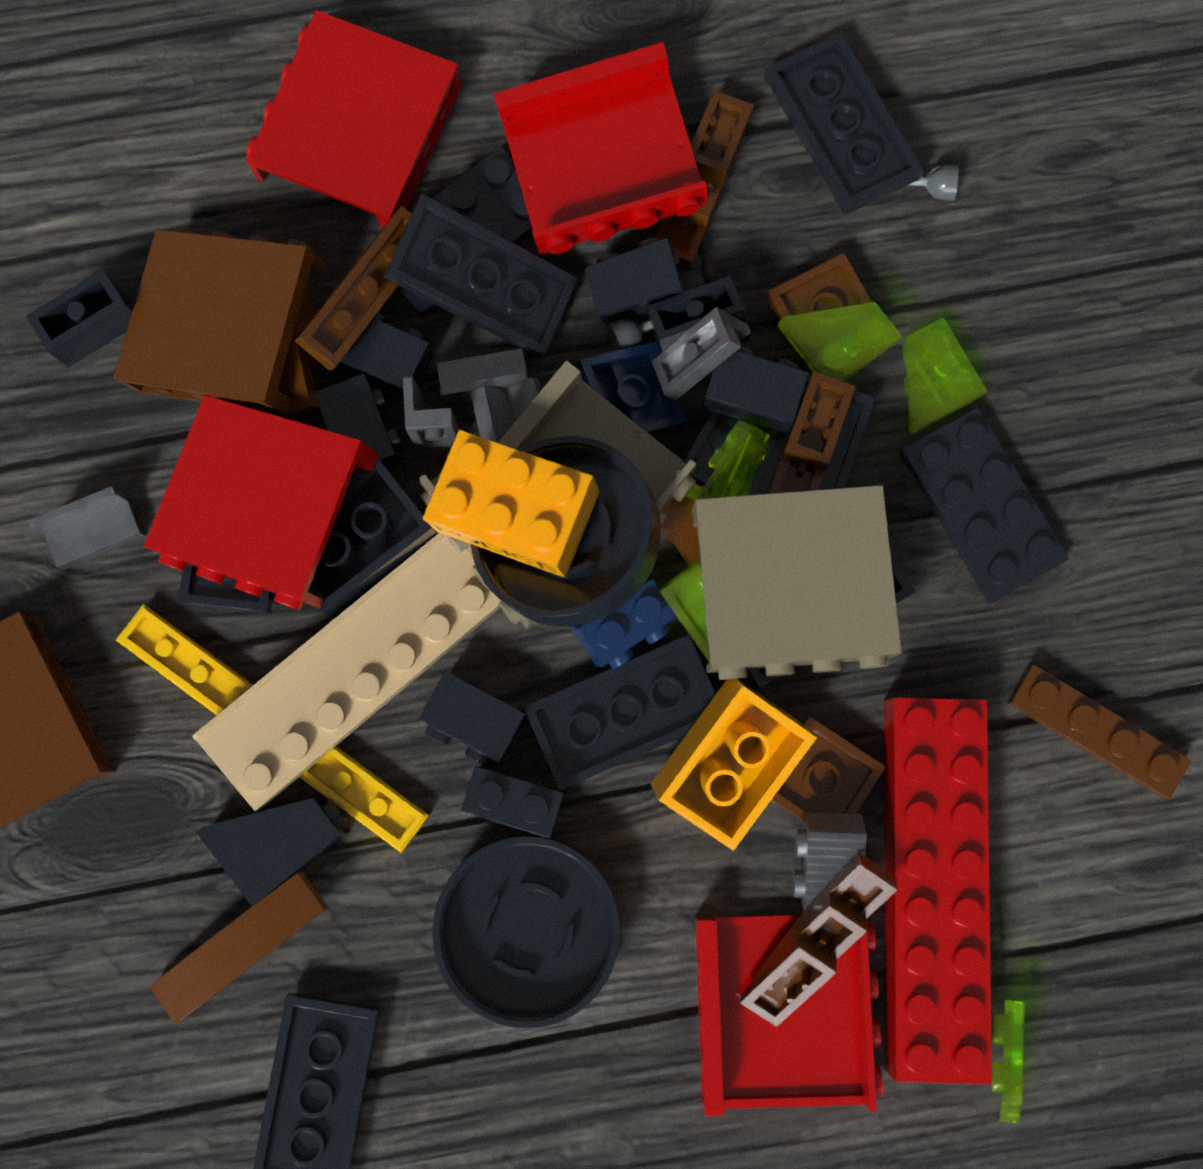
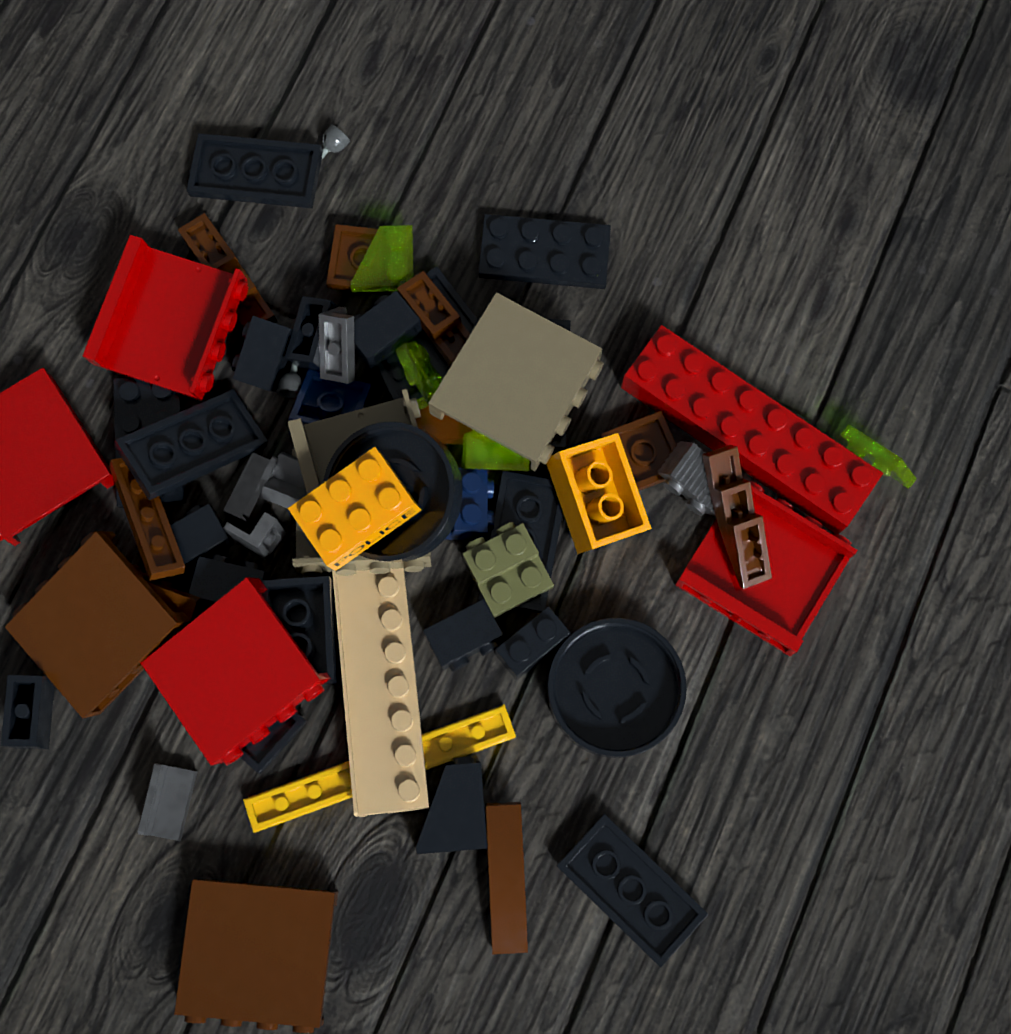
camera: 60 degrees left, 5 degrees down
clear neon green wing [902,317,987,434] -> none
reddish brown plate [1007,664,1192,799] -> none
none -> olive plate [462,522,554,618]

